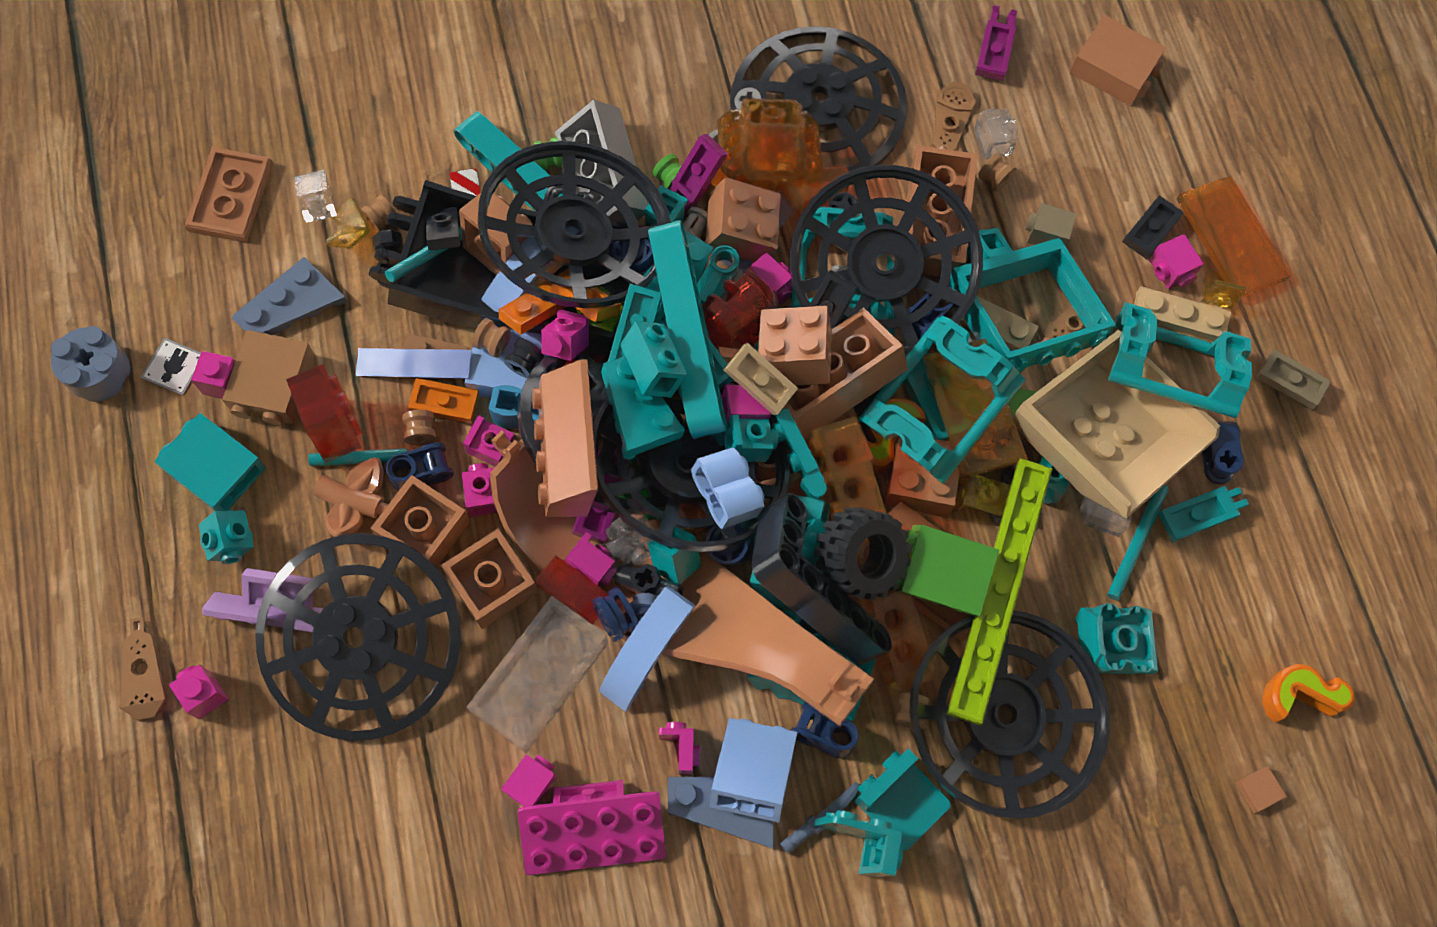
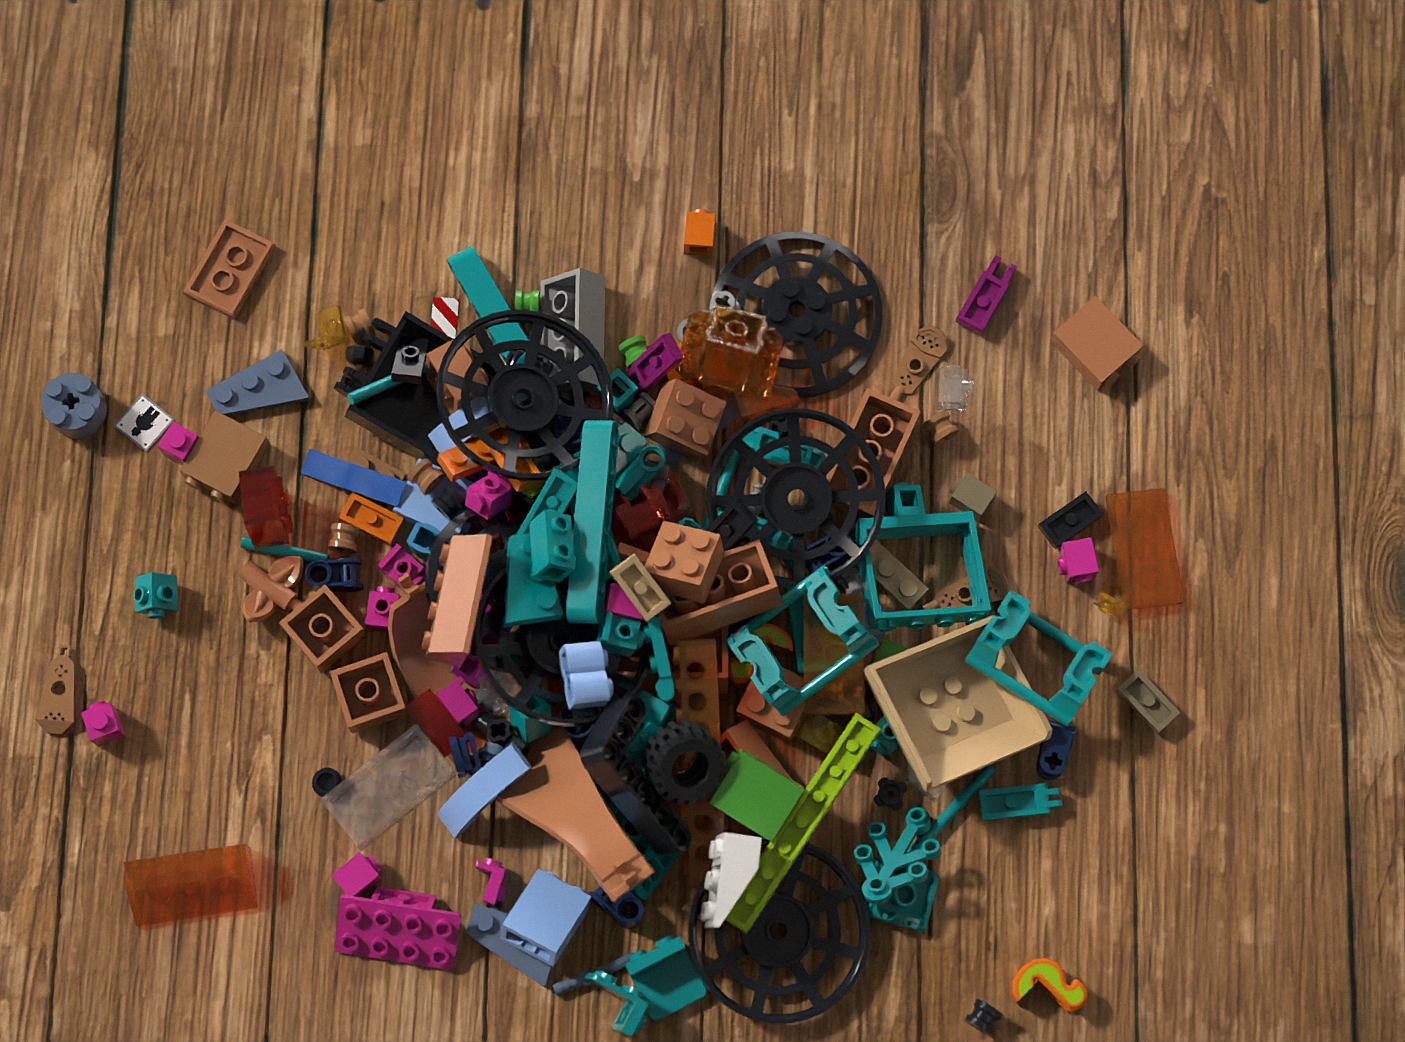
camera: 20 degrees right, 5 degrees up
teal brick [154,413,267,511] -> none
lavender bracket [202,568,324,632] -> none
black dish [255,533,463,741] -> none
clear brick [294,170,336,222] -> none
dark pink brick [743,252,792,309] -> none
tan plate [1134,286,1231,341] -> none
none -> clear orange slope [124,844,258,926]
none -> black plate [312,768,342,798]
none -> orange brick [684,209,715,256]
none -> white slope [701,833,762,928]
none -> teal plant [854,807,941,905]
none -> black plate [874,777,907,811]
none -> black wheel [964,999,1003,1036]

